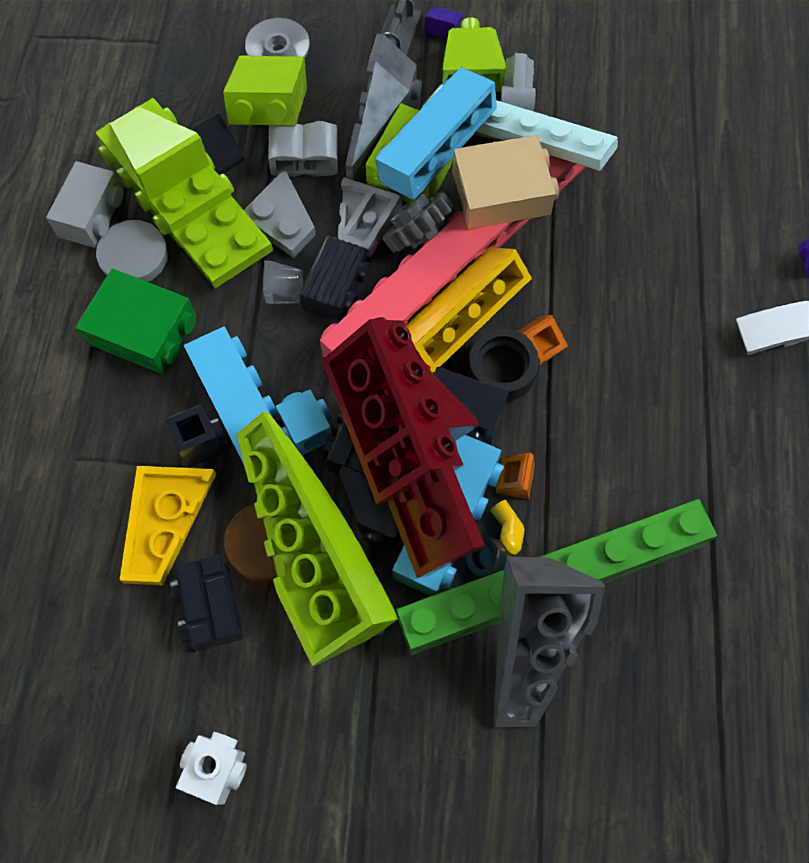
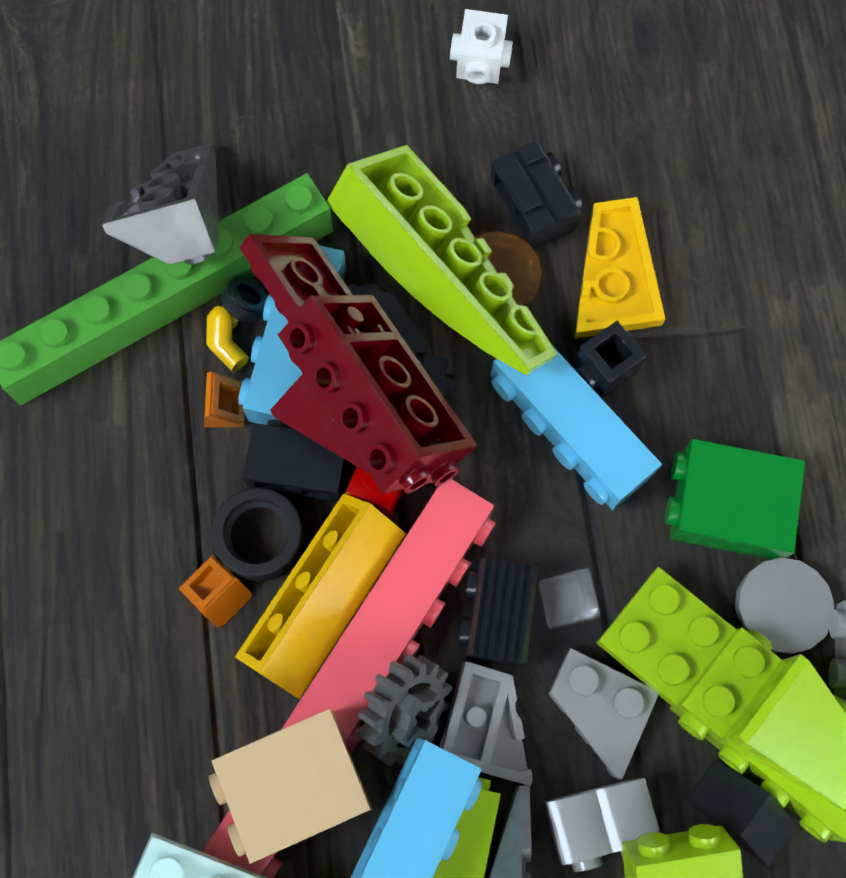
camera: 165 degrees right, 5 degrees up
medium azure brick [276,390,332,455] -> none

